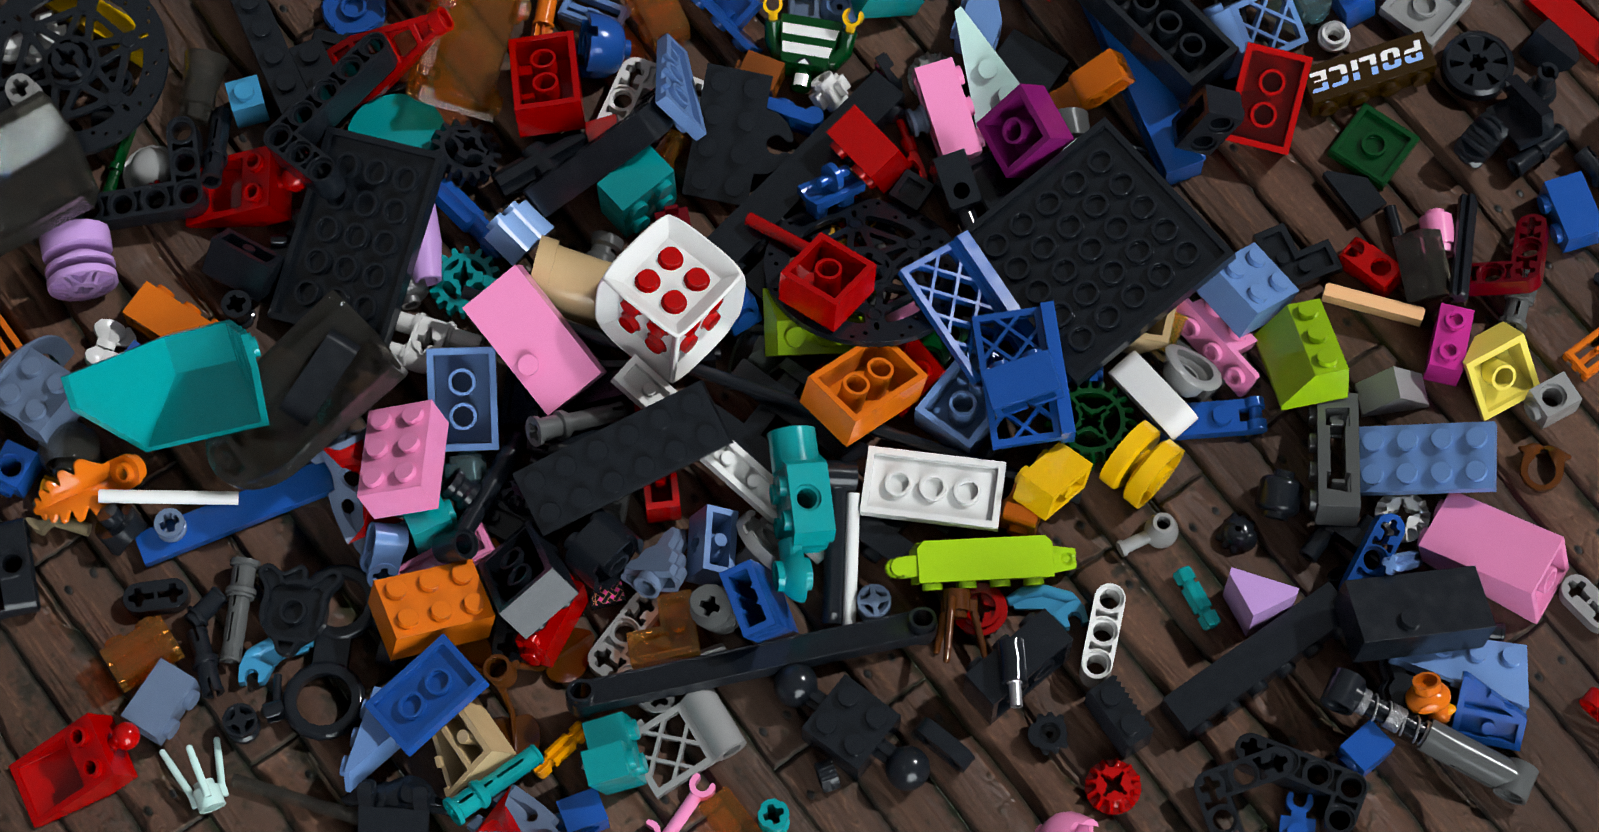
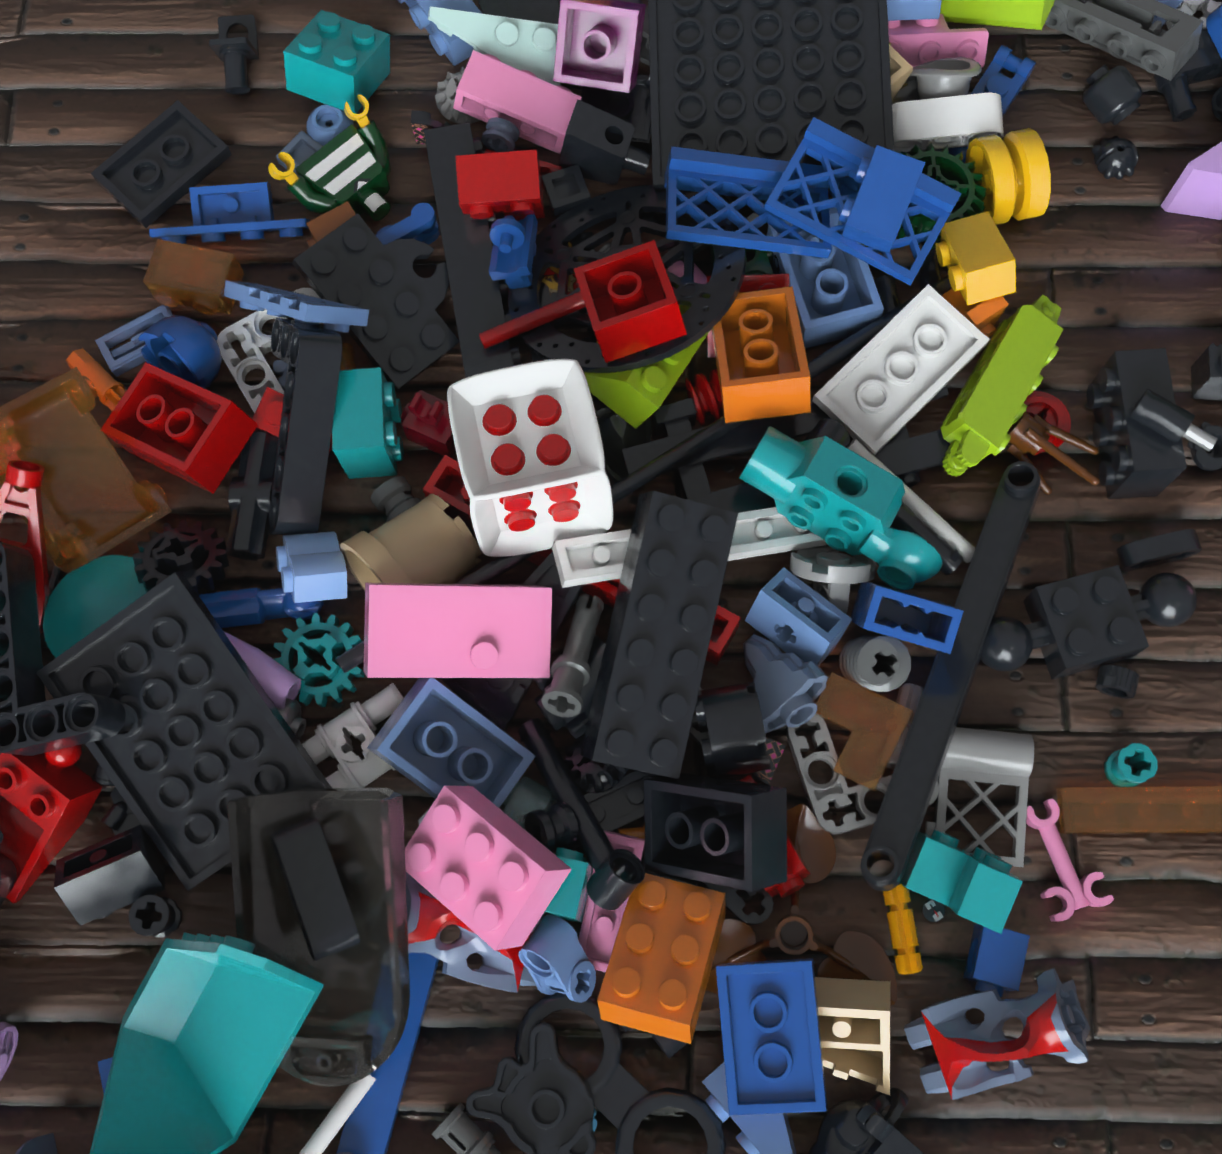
camera: 50 degrees left, 5 degrees up
white piece [84,319,137,365] -> none
orange brick [122,281,220,340] -> none
teal pin [442,744,544,826] -> none
white gear [809,71,851,112] -> none
sand blue wheel [857,584,891,621] -> none
dark azure piece [1005,584,1089,631] -> none
white beam [1079,583,1126,688] -> none
light grey bar [1116,513,1179,557] -> none
teal axle [1173,566,1221,631] -> none

